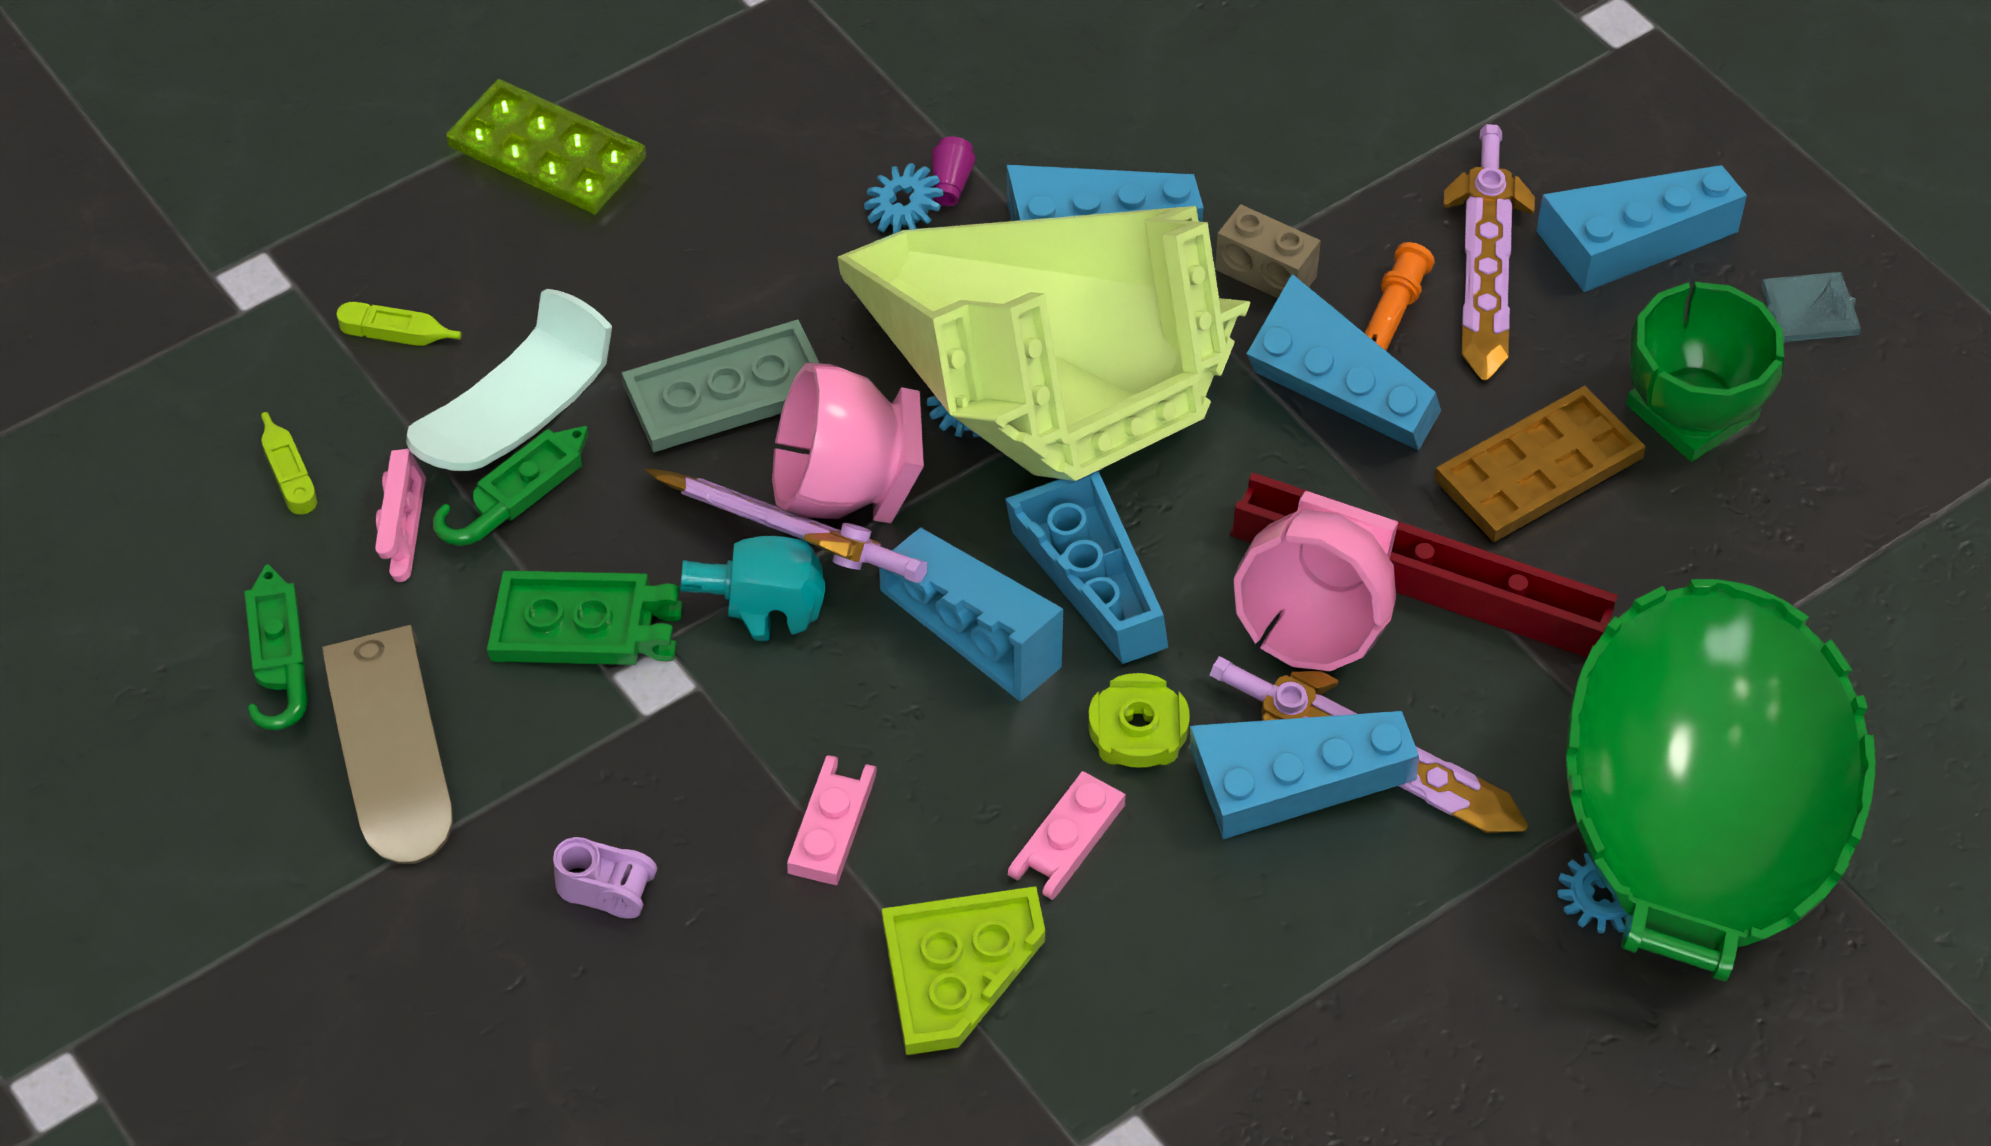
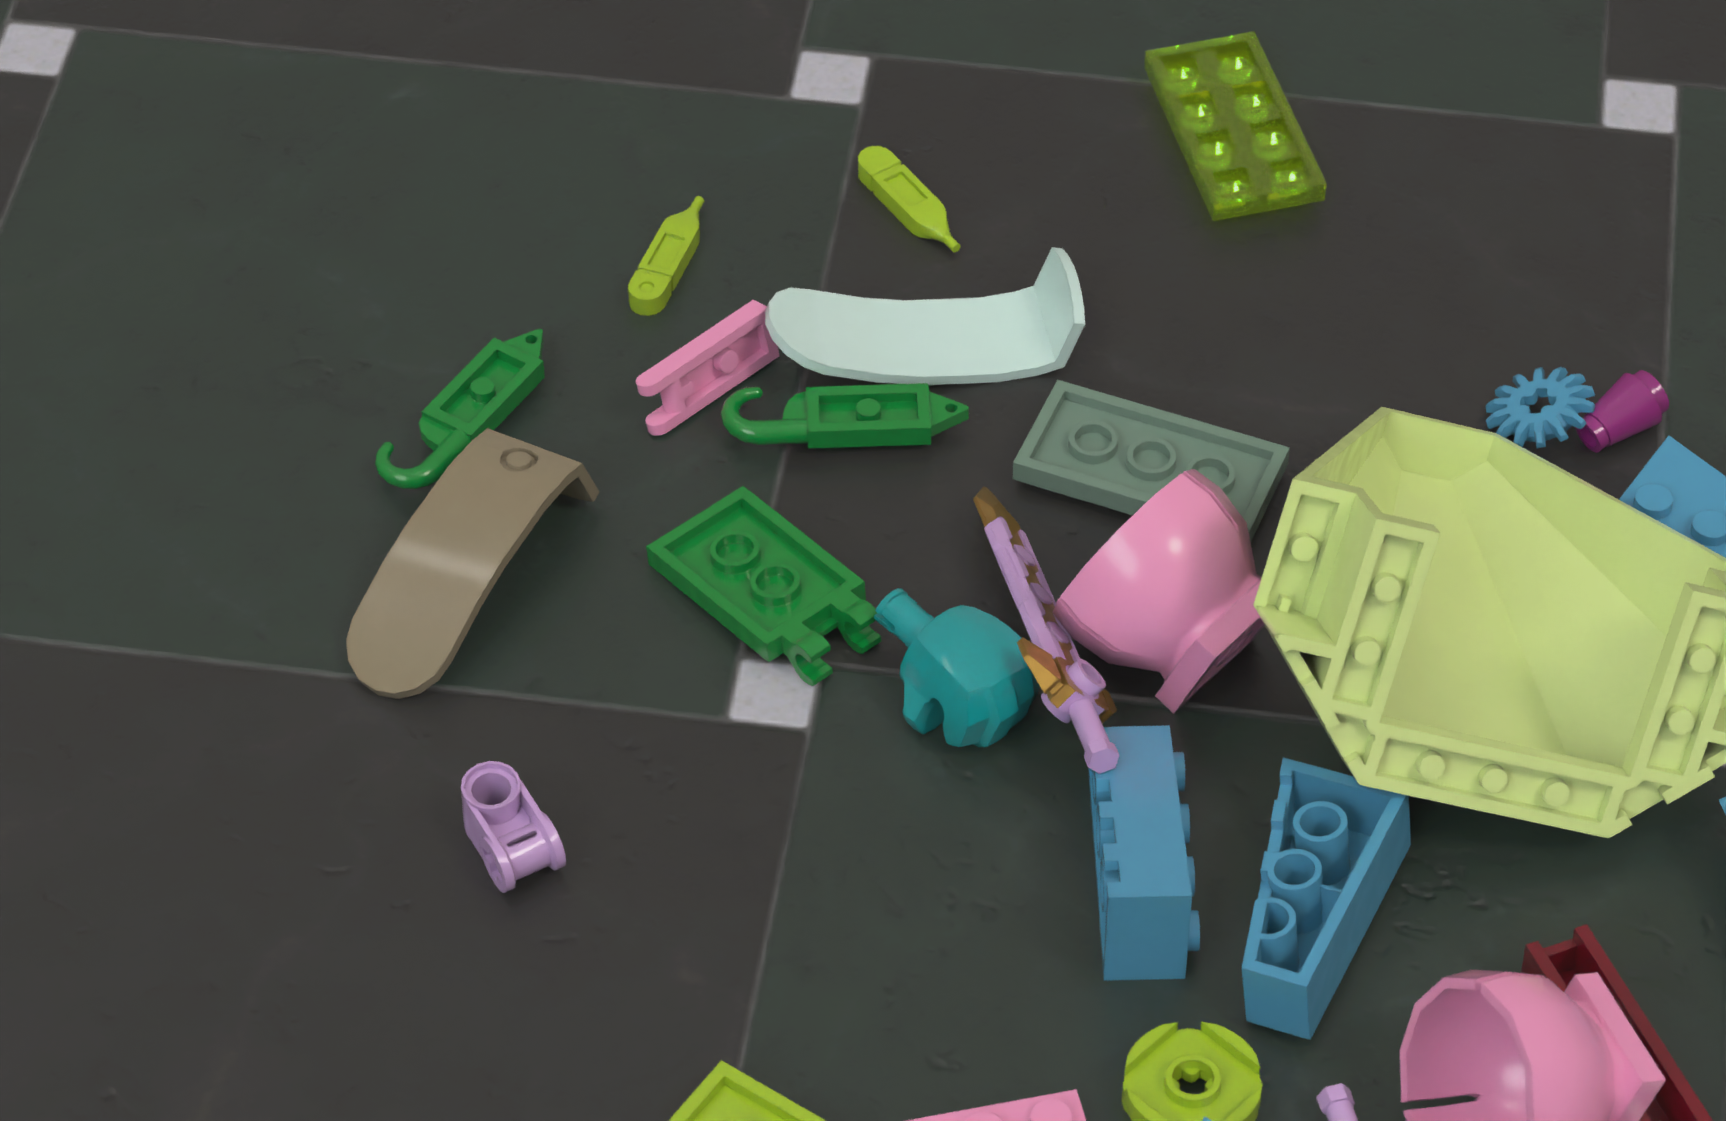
camera: 45 degrees right, 5 degrees down
bright pink hinge [787,755,877,885] -> none

